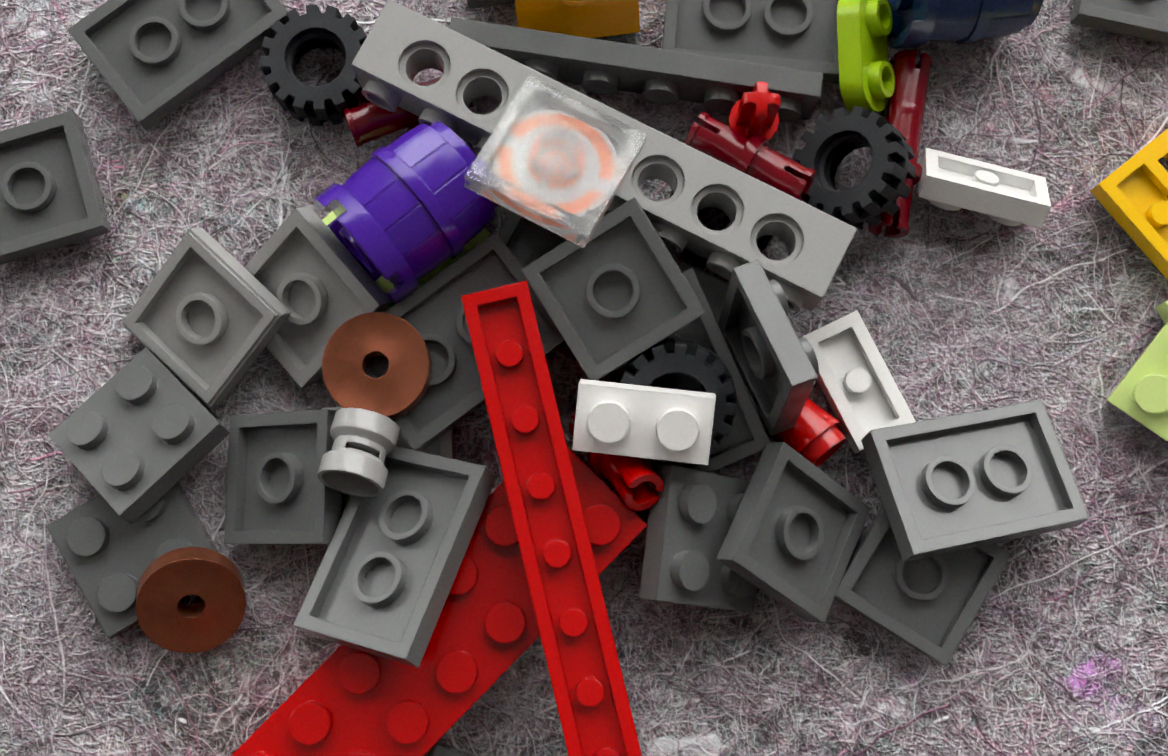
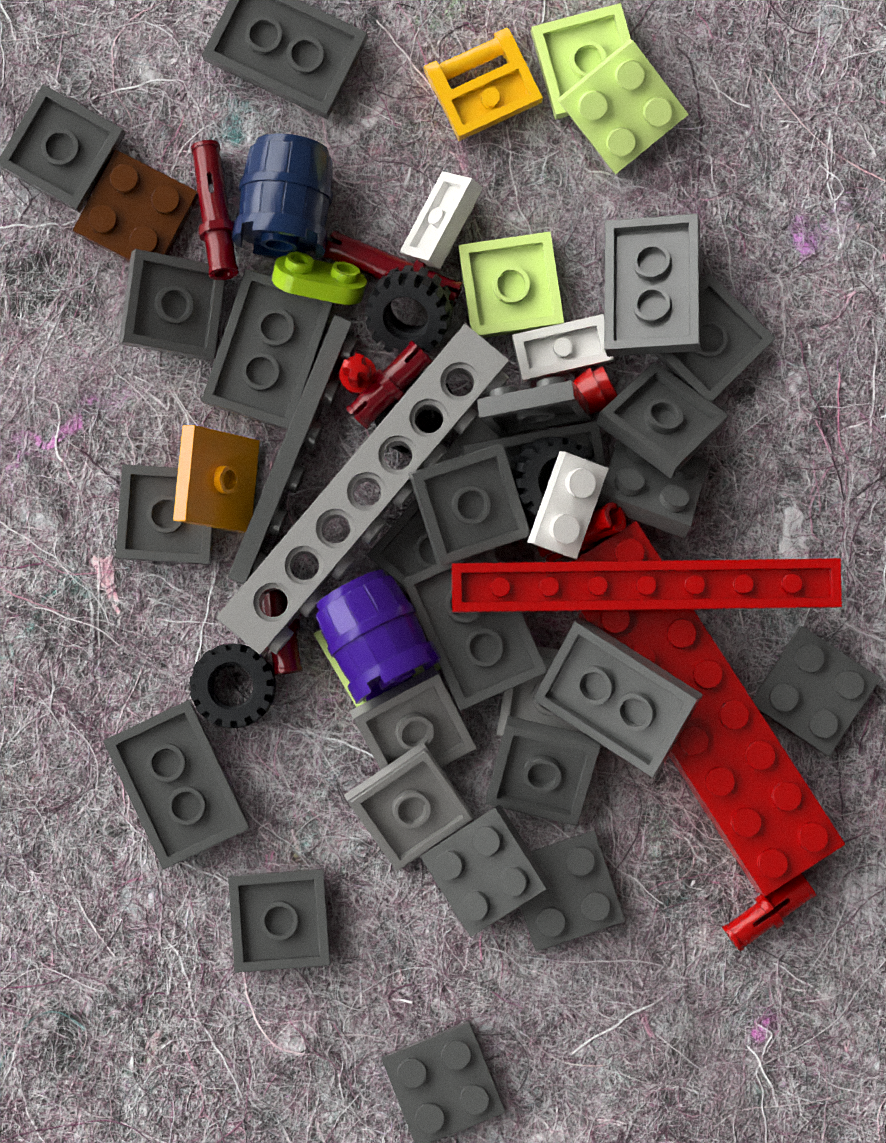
camera: 75 degrees left, 5 degrees up
copper piece [136,547,246,653] -> none
light grey wheel [317,407,400,498] -> none
copper piece [322,312,432,419] -> none
clear tile [464,75,648,248] -> none
none -> yellowish green plate [458,231,564,338]

